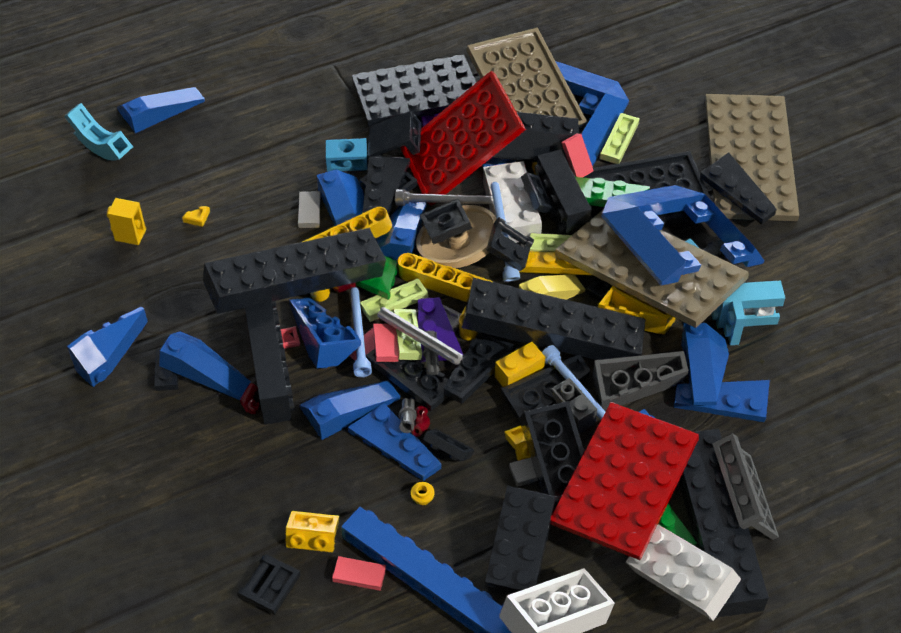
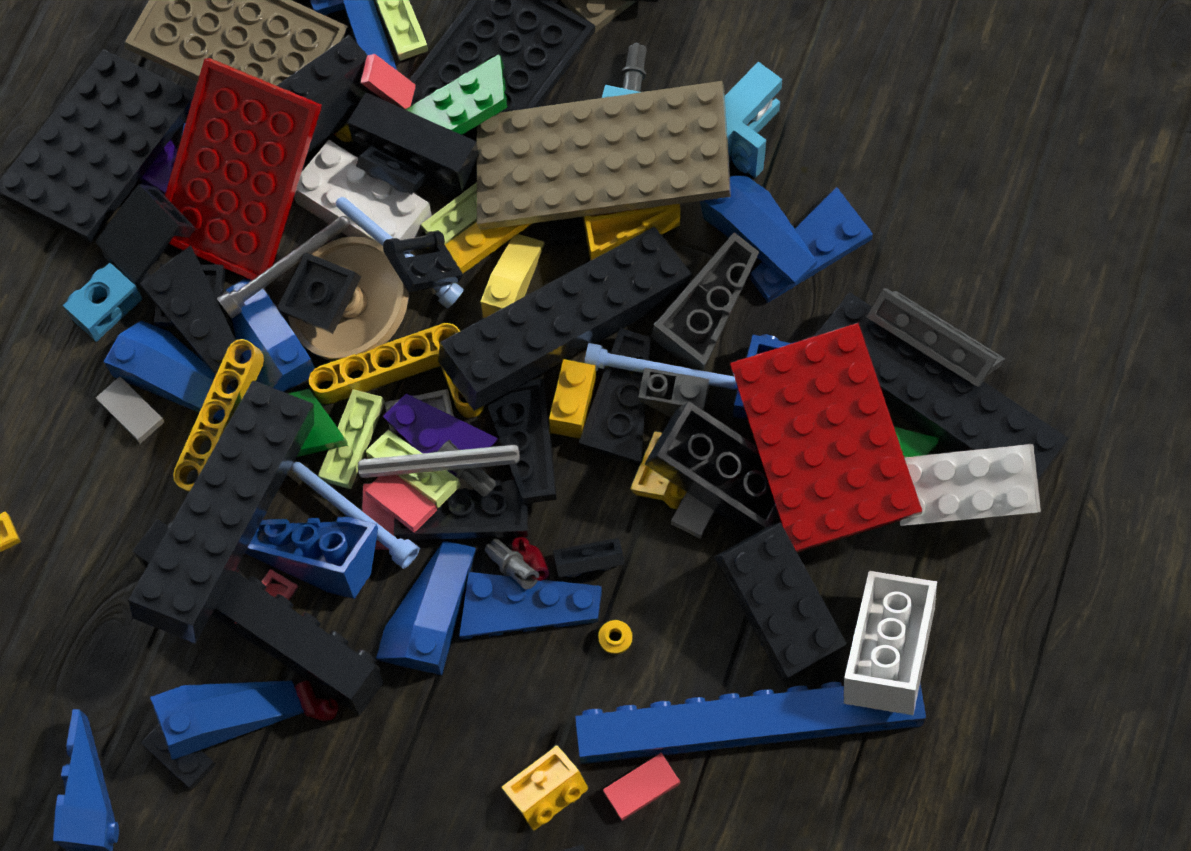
camera: 40 degrees left, 15 degrees up
blue slope [601,185,764,286] -> none

